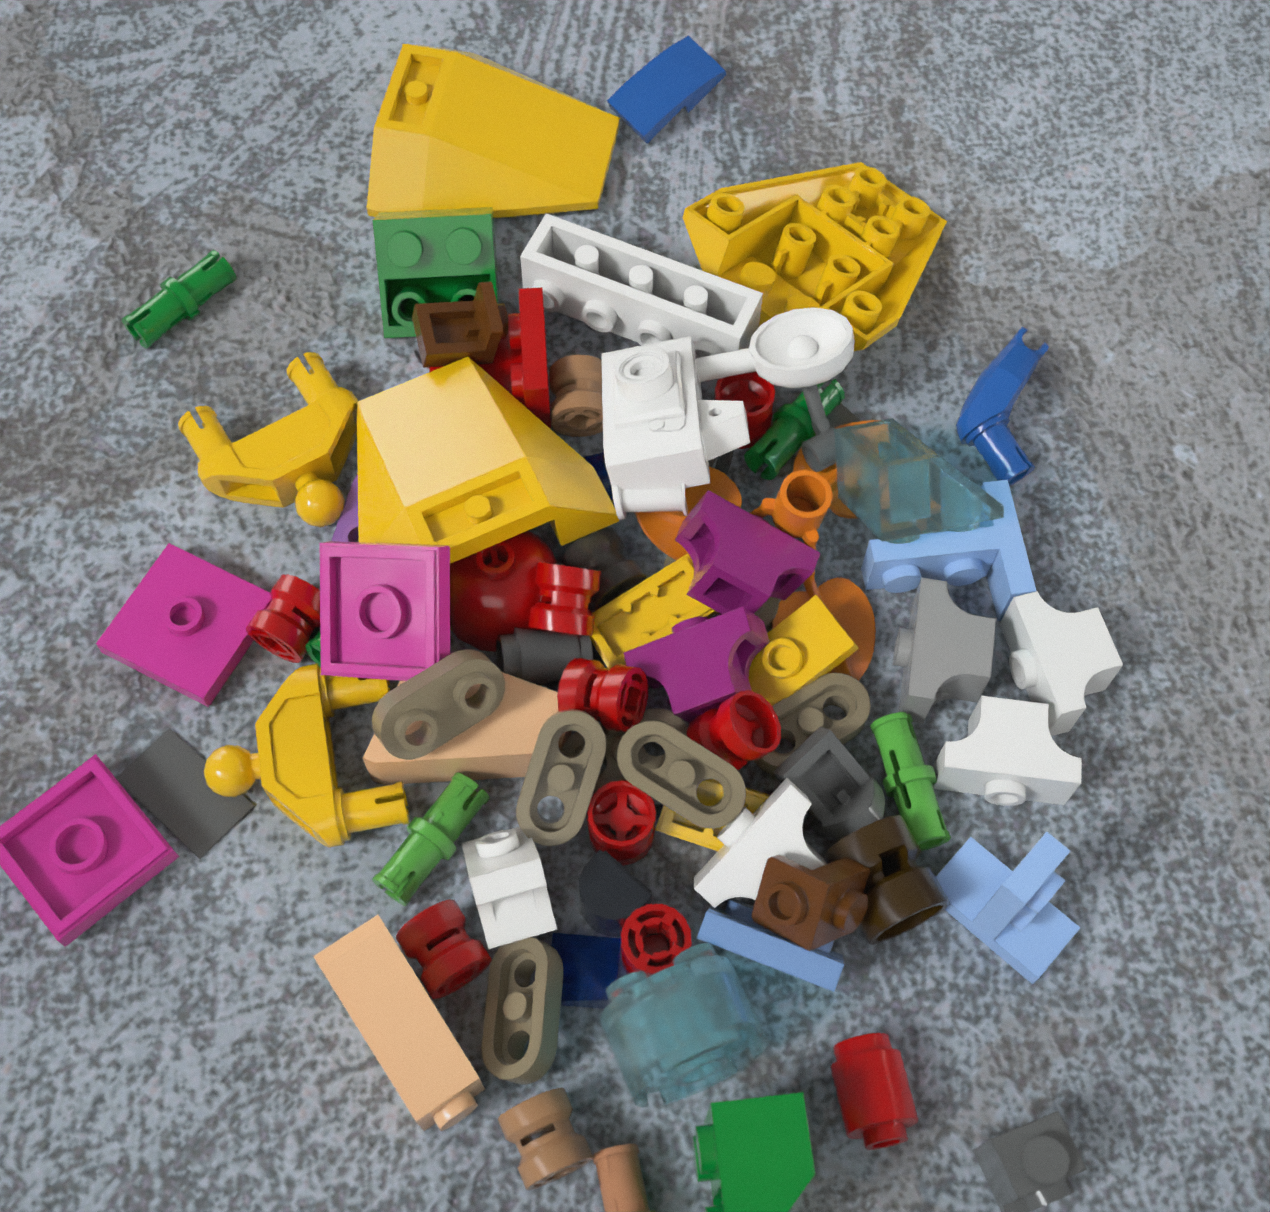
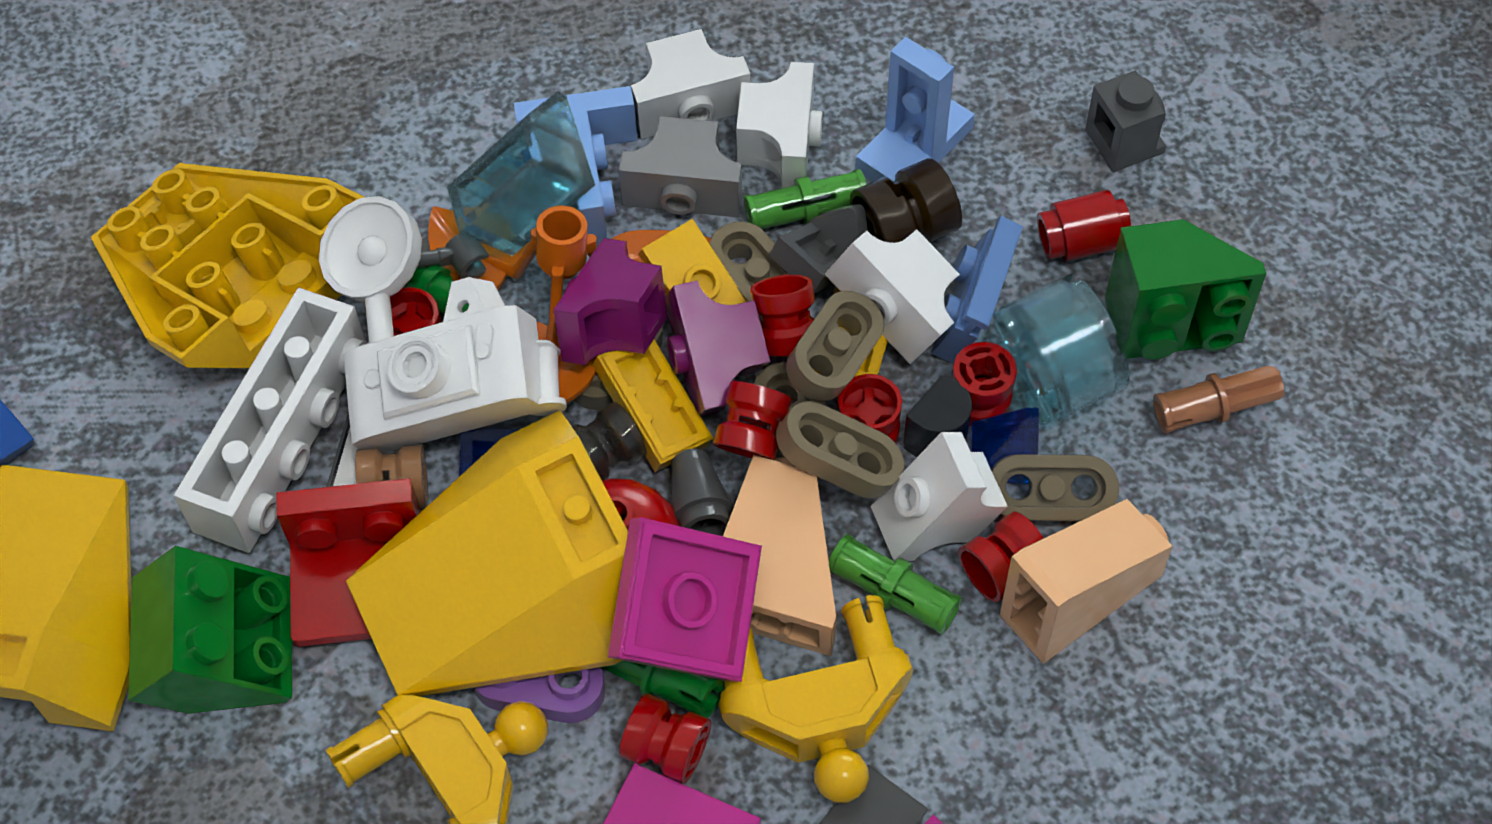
camera: 90 degrees left, 5 degrees down
dark tan plate [372,649,505,760] -> none
reddish brown bracket [412,282,508,368] -> none
medium nougat wheel [498,1087,594,1191] -> none
red wheel [528,562,601,636] -> none
reddish brown bracket [752,855,870,951] -> none
blue arm [956,327,1049,486] -> none

